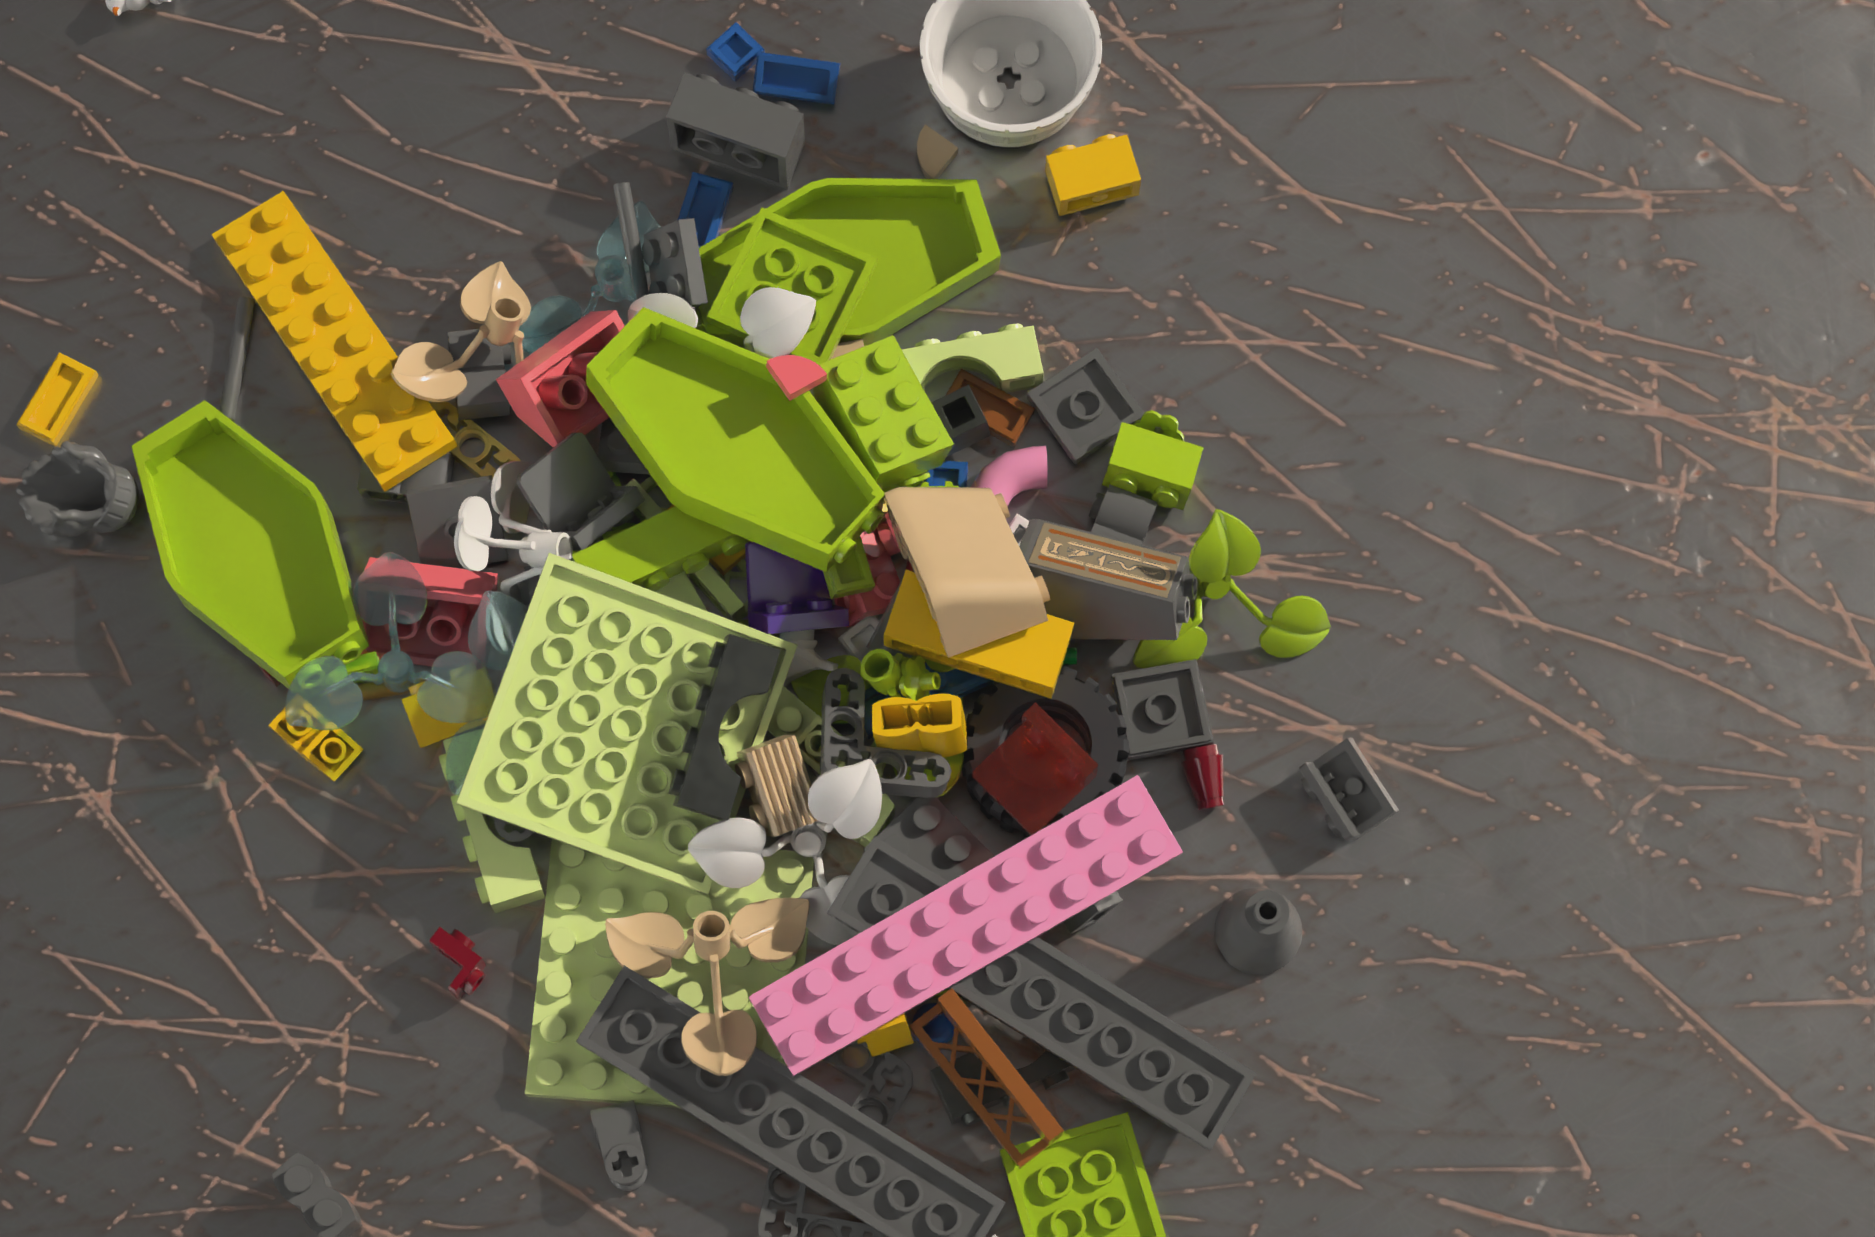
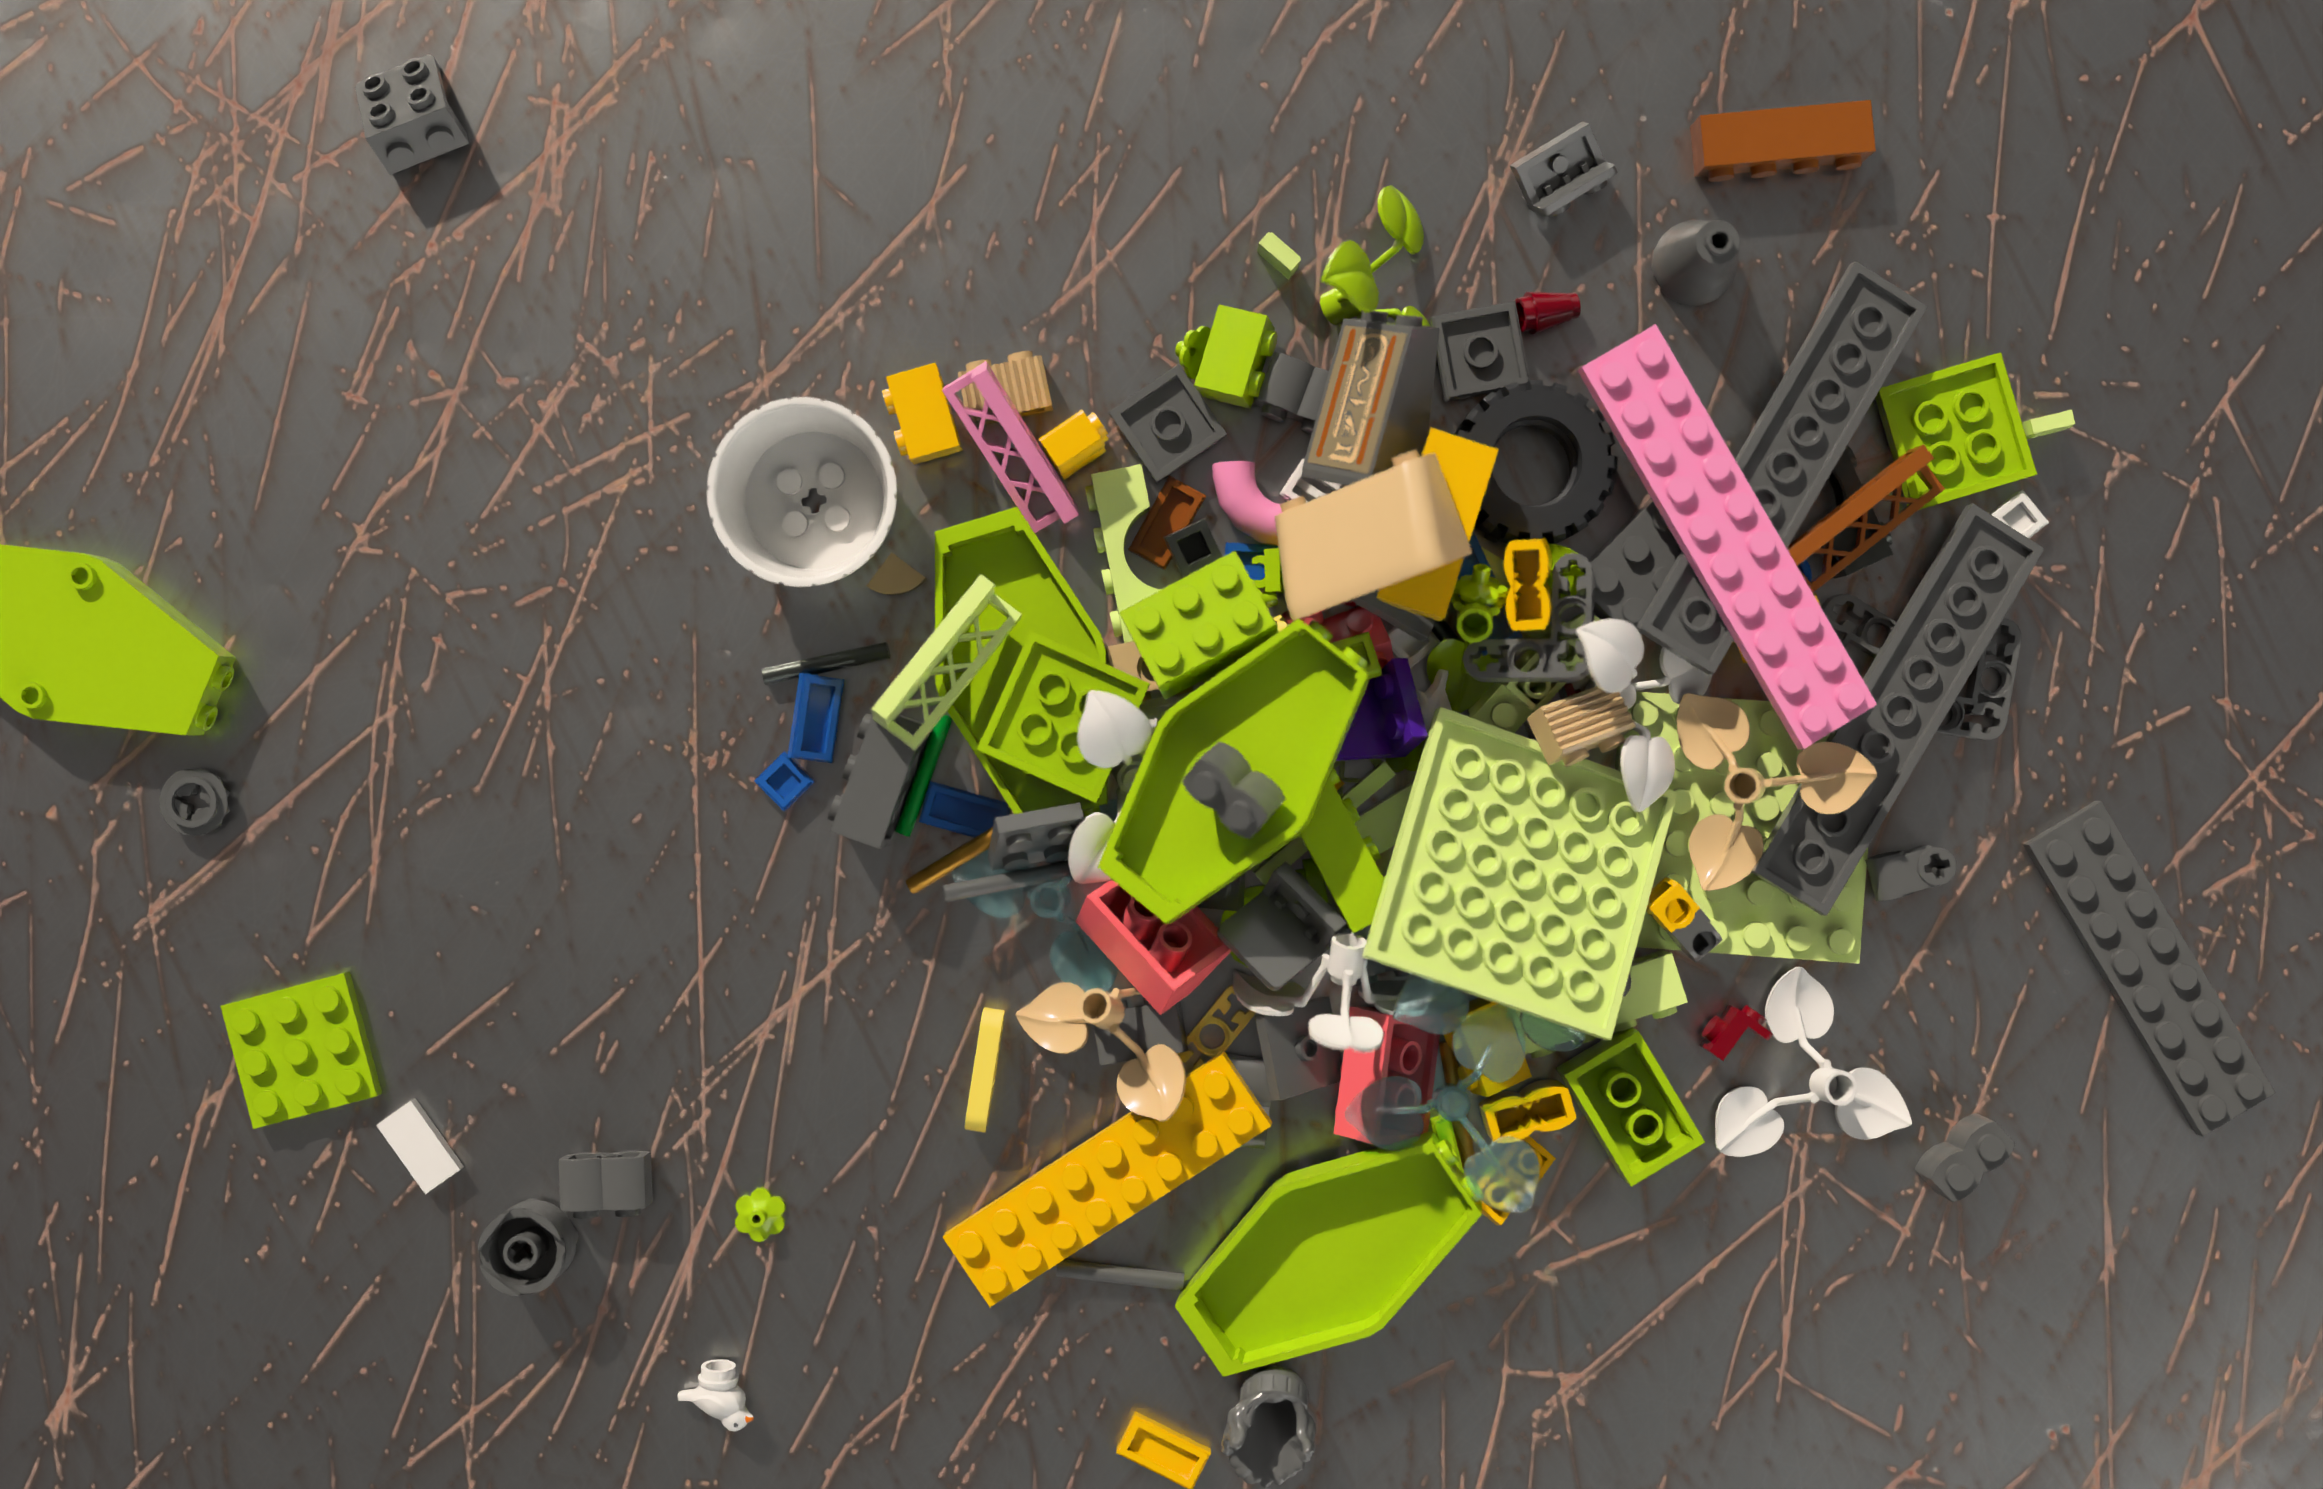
camera: 90 degrees left, 15 degrees up
pearl dark grey arch [669,634,780,821] -> none
coral tile [766,355,827,401] -> none
clear red bracket [972,702,1099,835] -> none
none -> lime plant [735,1187,786,1242]
none -> pearl dark grey bar [762,642,890,685]
none -> yellowish green fence [872,575,1022,751]
none -> green bar [894,714,953,837]
none -> pearl gold bar [906,827,993,894]
none -> bright pink fence [942,361,1079,533]
none -> tan brick [958,351,1054,426]
none -> light yellow beam [965,1007,1005,1133]
none -> yellow brick [1038,410,1109,480]
none -> dark grey brick [1182,742,1286,839]
none -> yellowish green tile [1257,232,1301,280]
none -> yellow brick [1478,1079,1577,1143]
none -> lime brick [1556,1027,1705,1187]
none -> leg [1646,877,1722,963]
none -> dark orange brick [1690,100,1876,182]
none -> white plant [1715,967,1912,1157]

